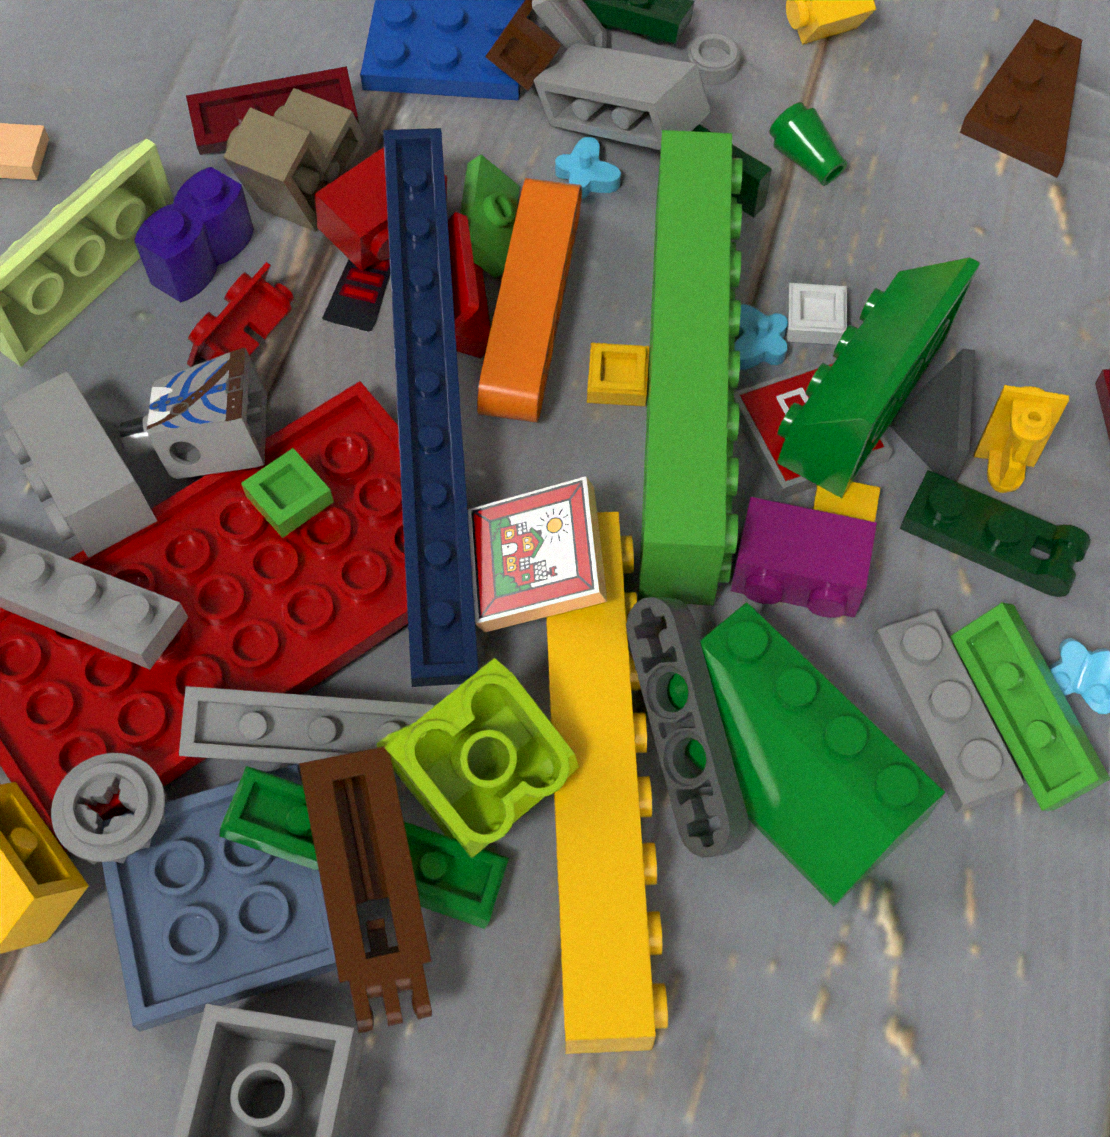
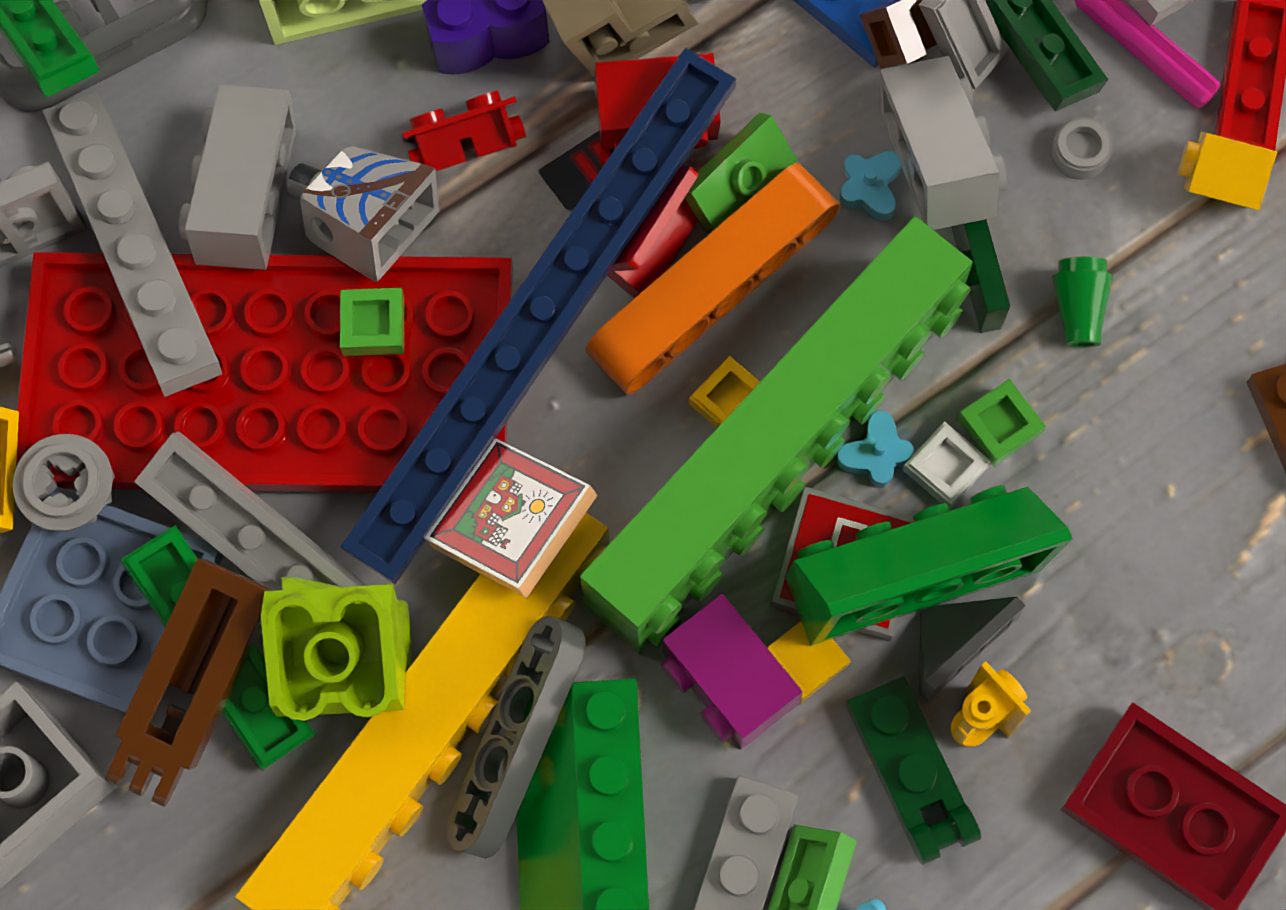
camera: 40 degrees right, 10 degrees up
none -> bright green plate [957,379,1046,467]

